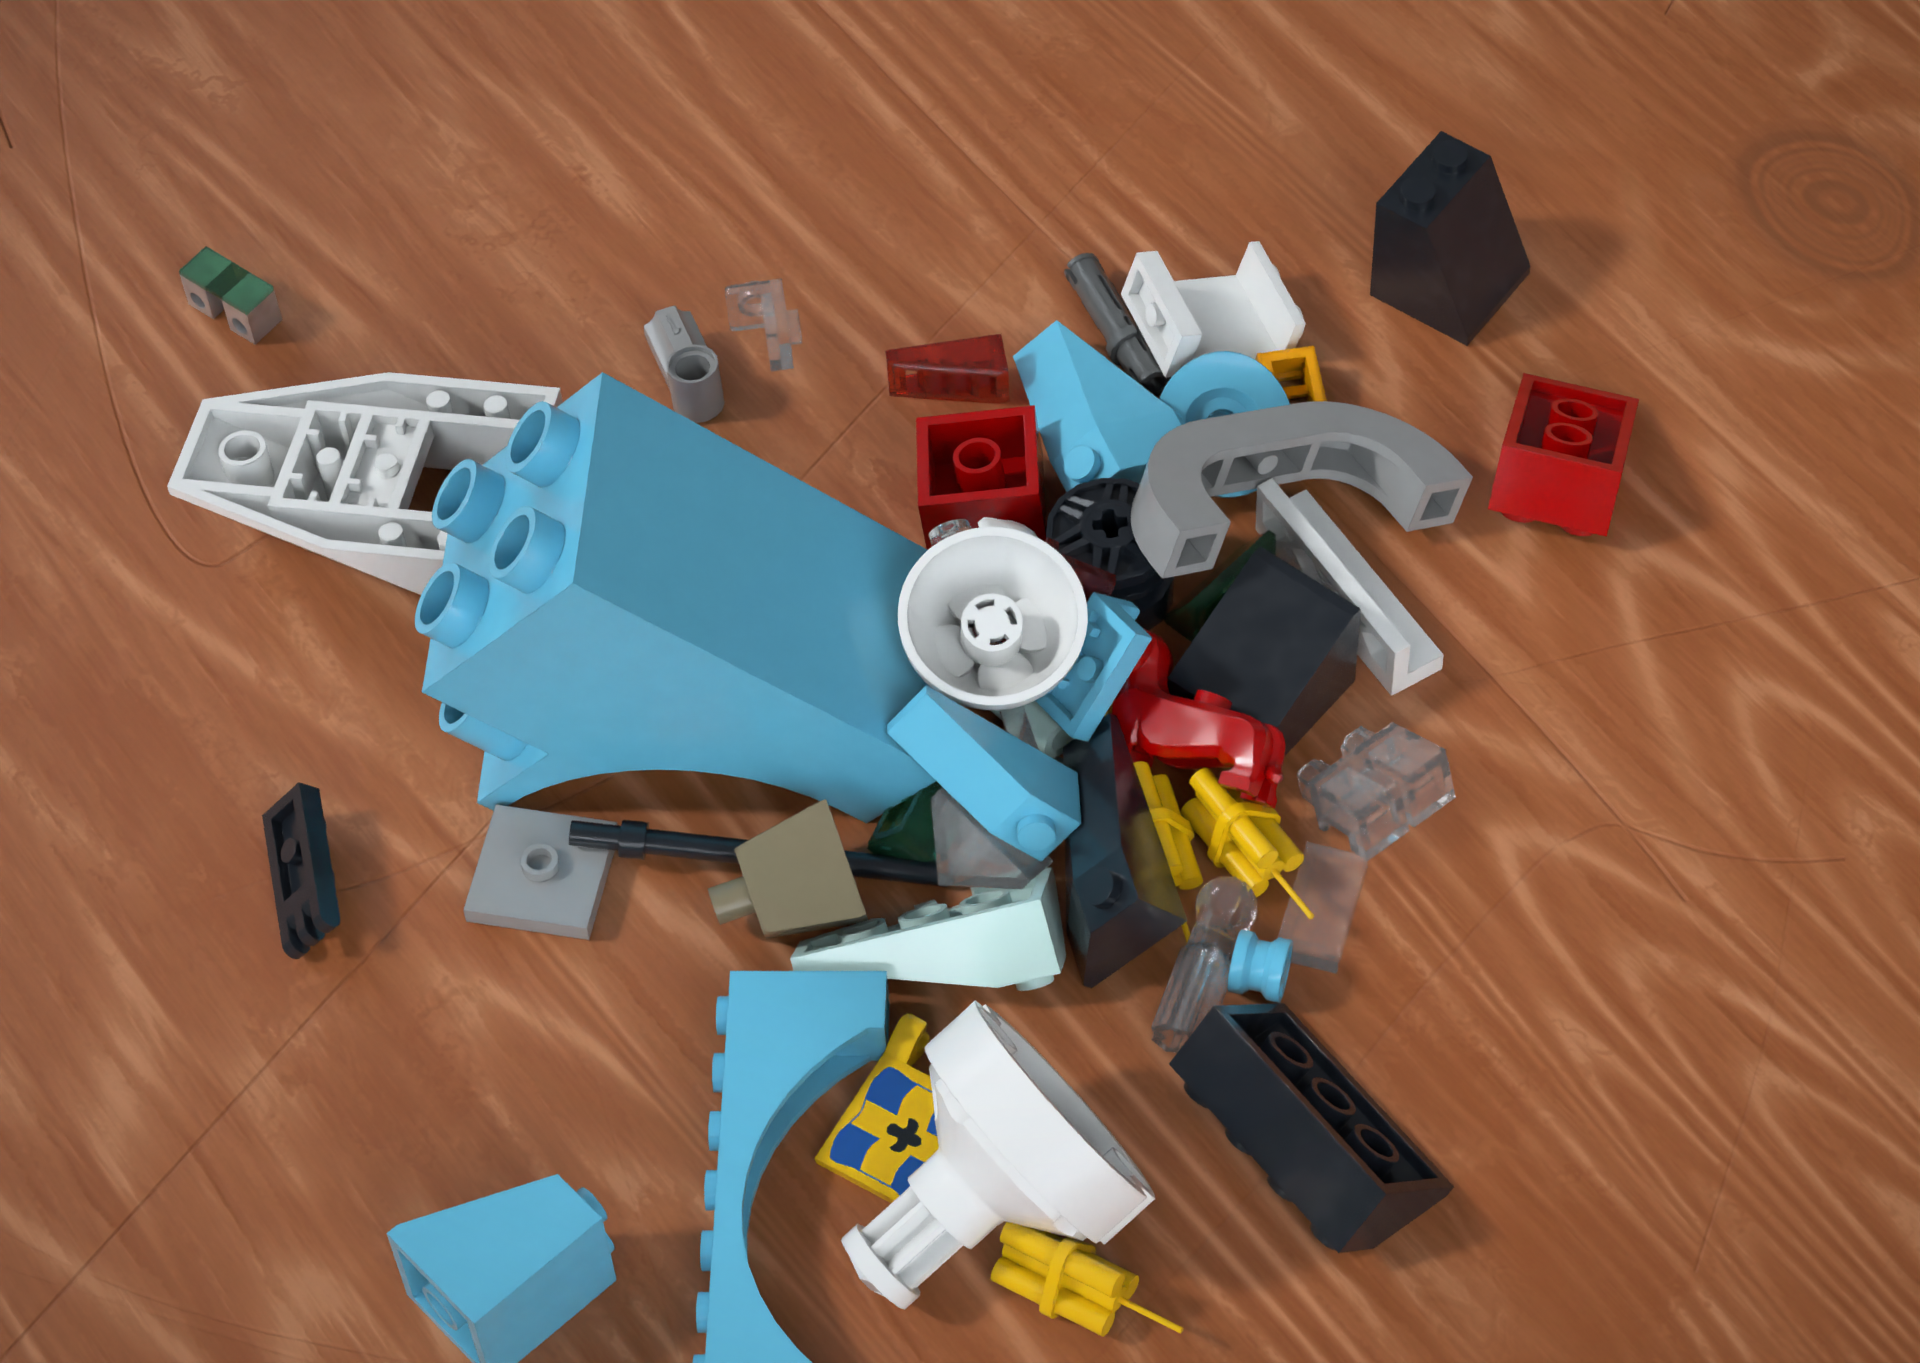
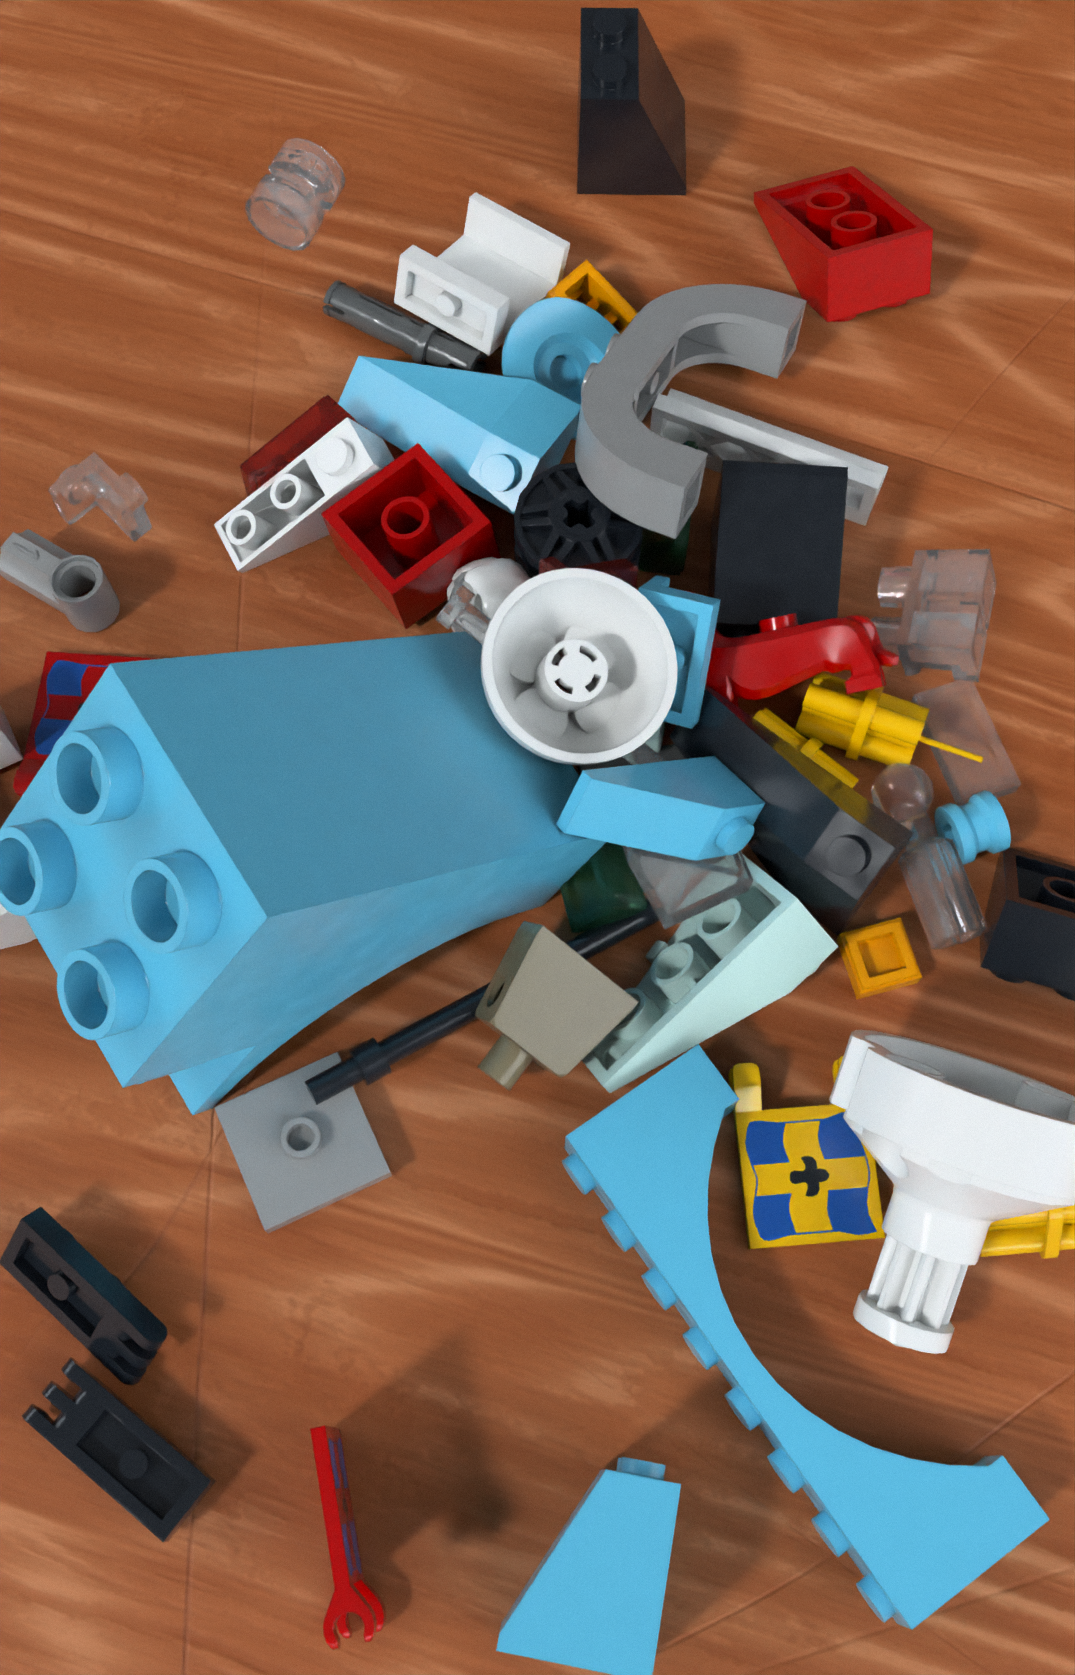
camera: 40 degrees left, 15 degrees up
none -> black hinge [22,1357,216,1542]
none -> white slope [214,417,394,573]
none -> clear wheel [245,138,346,251]
none -> red flag [310,1425,386,1650]
none -> light orange tile [836,917,922,1000]

